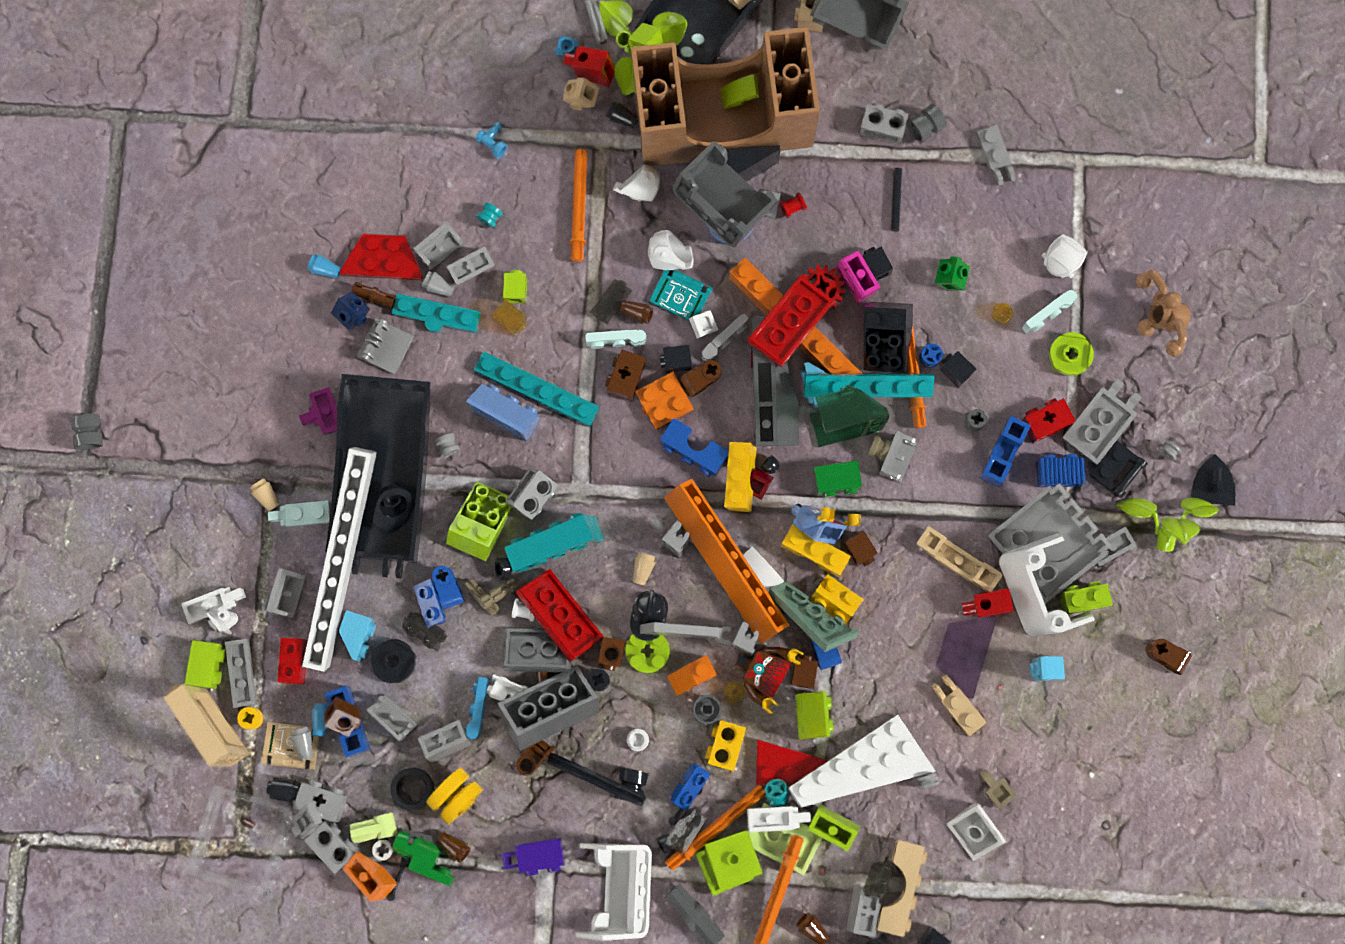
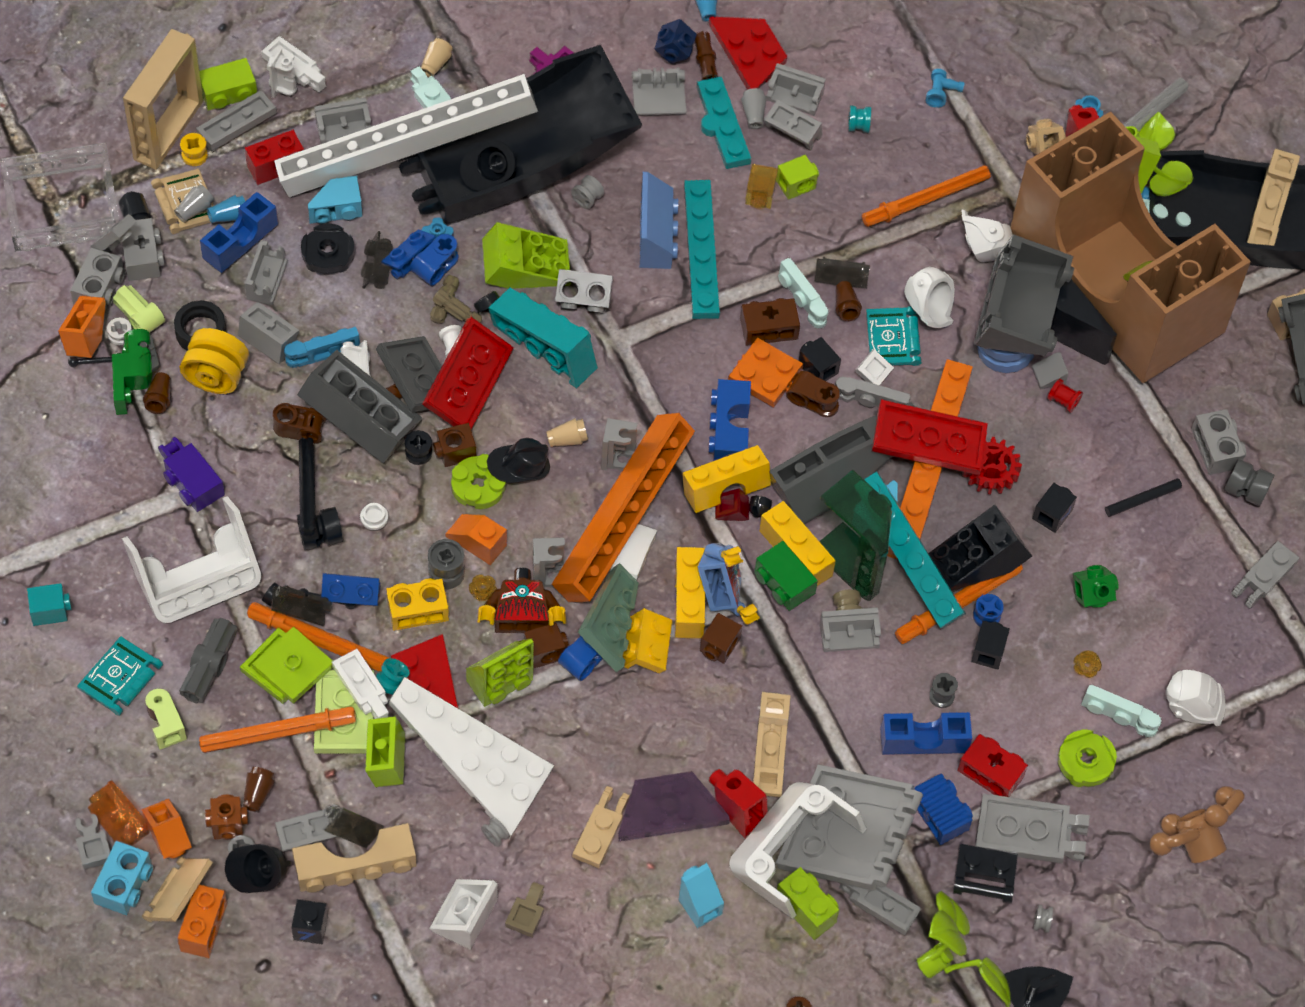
camera: 55 degrees right, 20 degrees down
reddish brown brick [324,697,361,737] -> none
light grey tile [640,622,731,646] -> none
dark pink brick [836,251,881,304] -> none
none -> dark azure plate [422,217,453,241]
none -> yellow arch [759,501,836,586]

